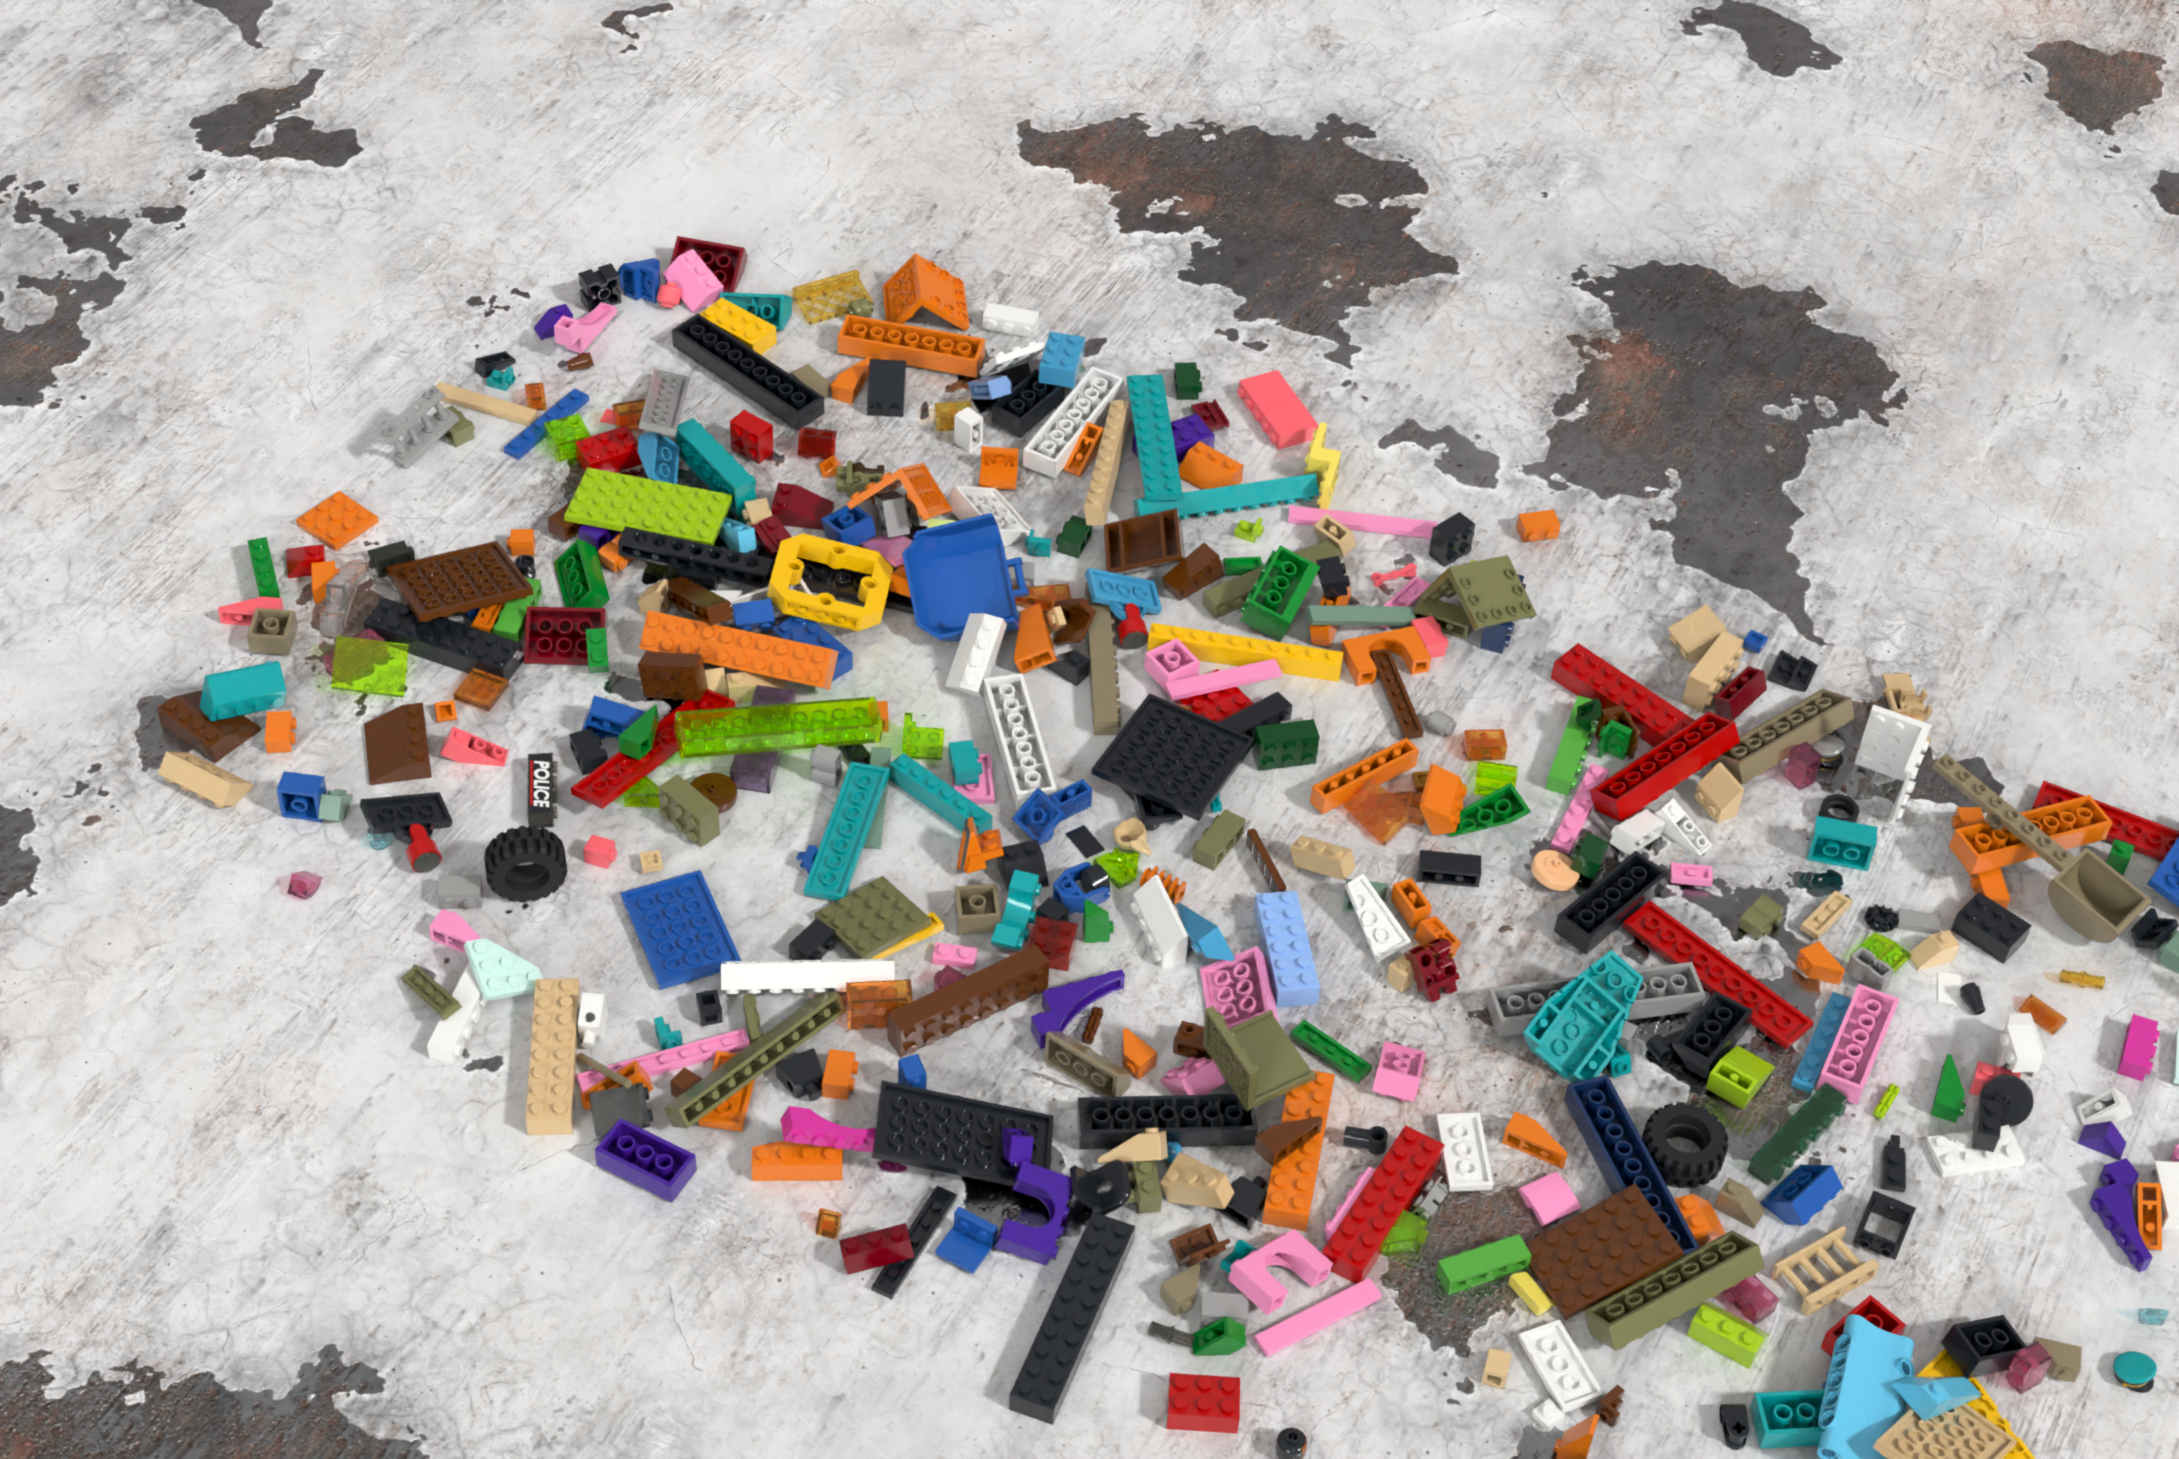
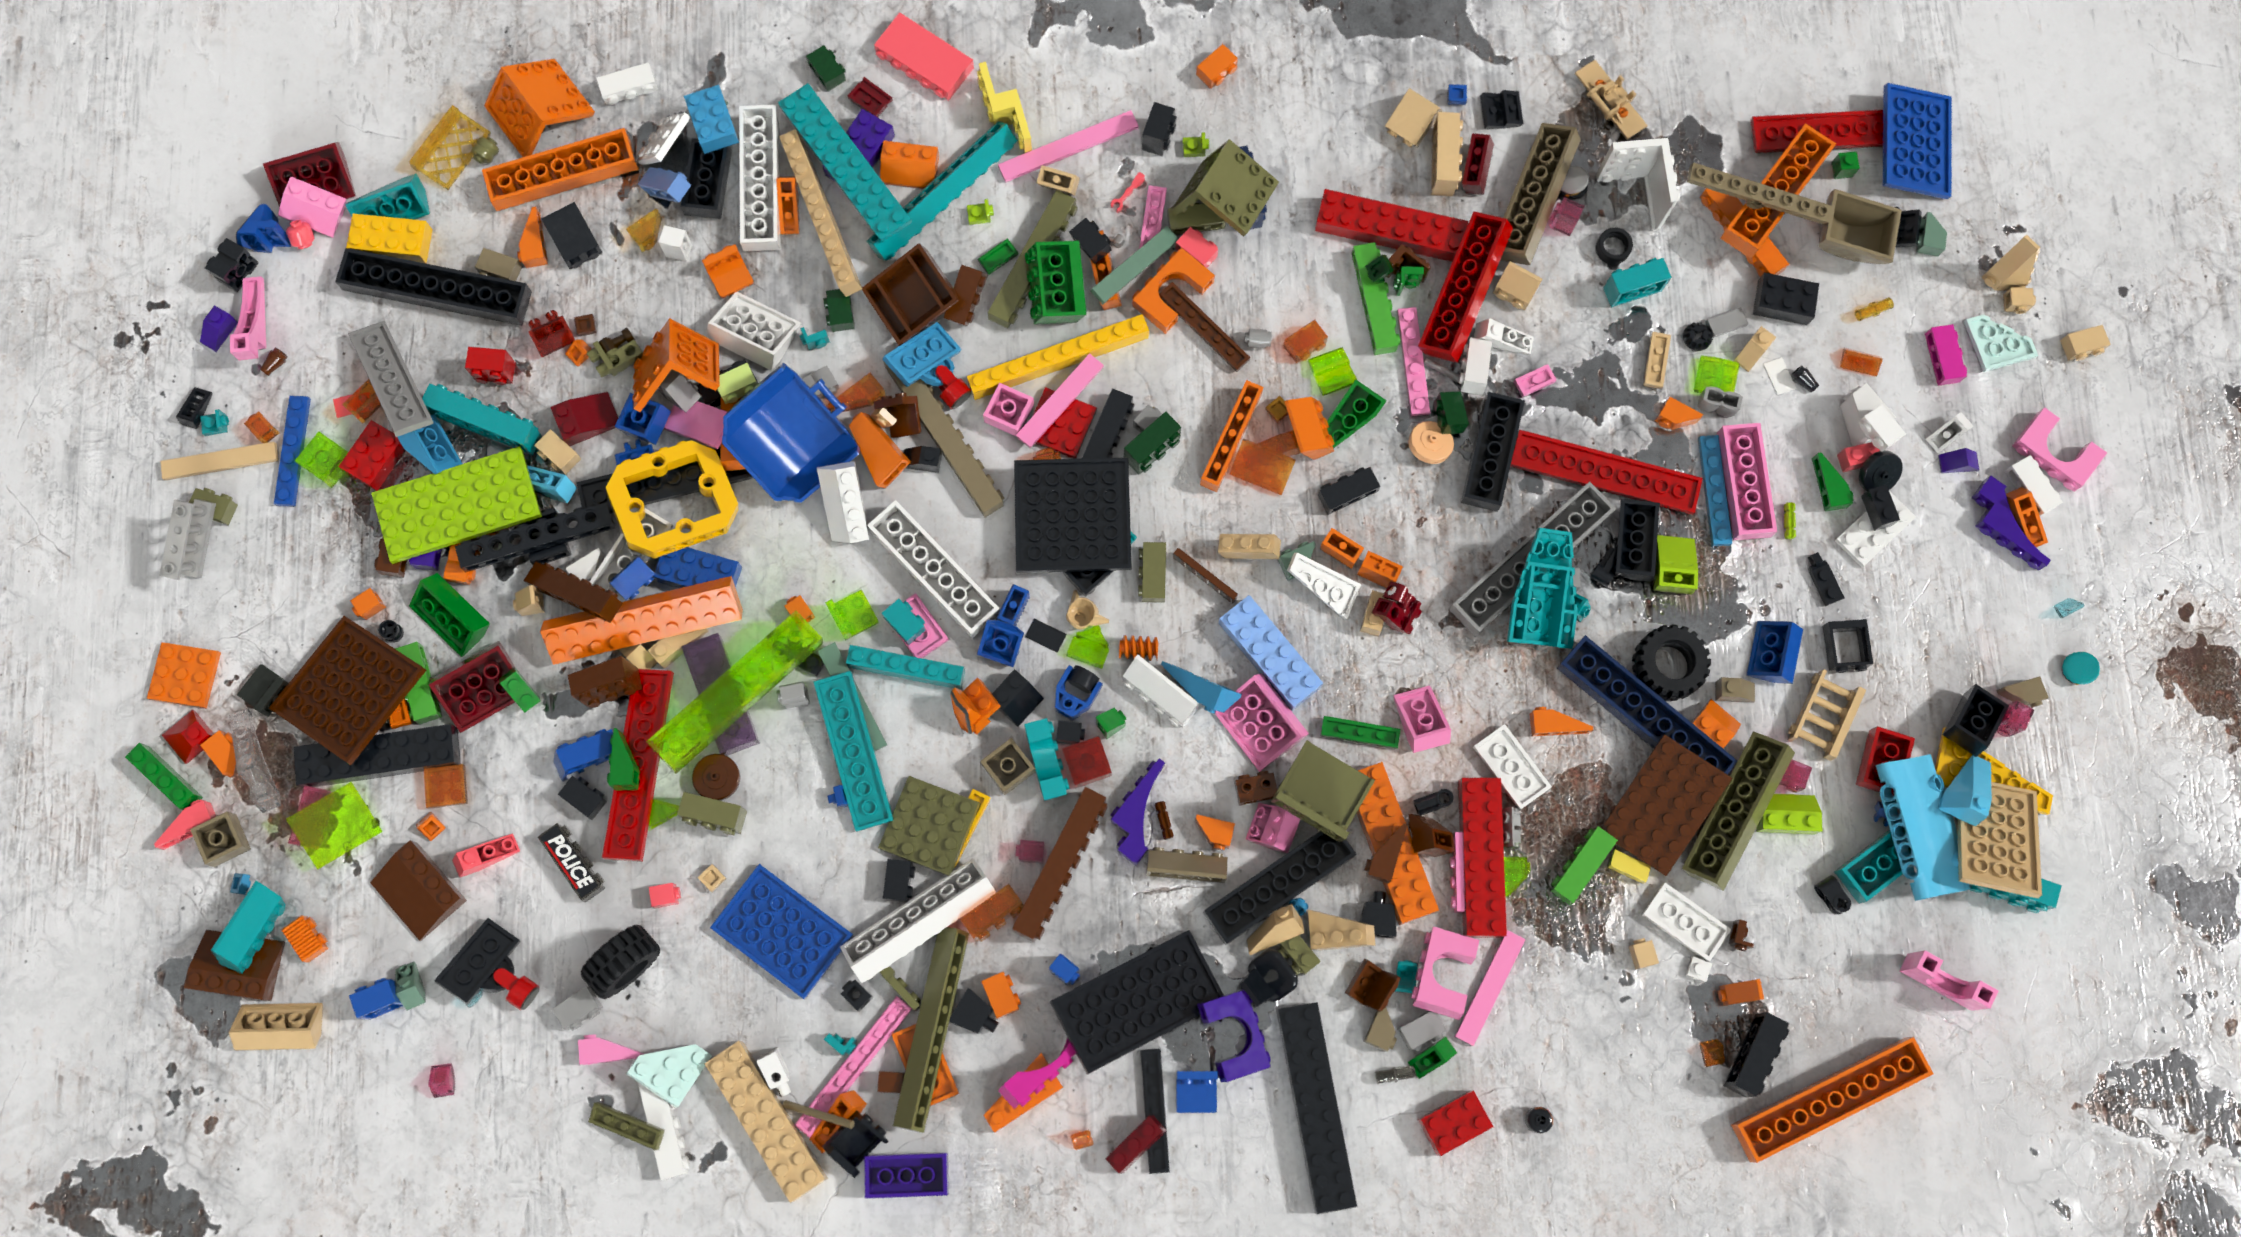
camera: 30 degrees left, 30 degrees up
dark red plate [751,514,791,557] -> none
bright pink plate [932,942,978,969] -> none
dark purple slope [1002,1127,1034,1167] -> none
bright pink slope [1518,1172,1582,1227] -> none
olive brick [1738,894,1784,940] -> none
clear green brick [1747,1083,1847,1186] -> none
none -> reddish brown tile [574,314,597,337]
none -> reddish brown slope [1409,814,1455,857]

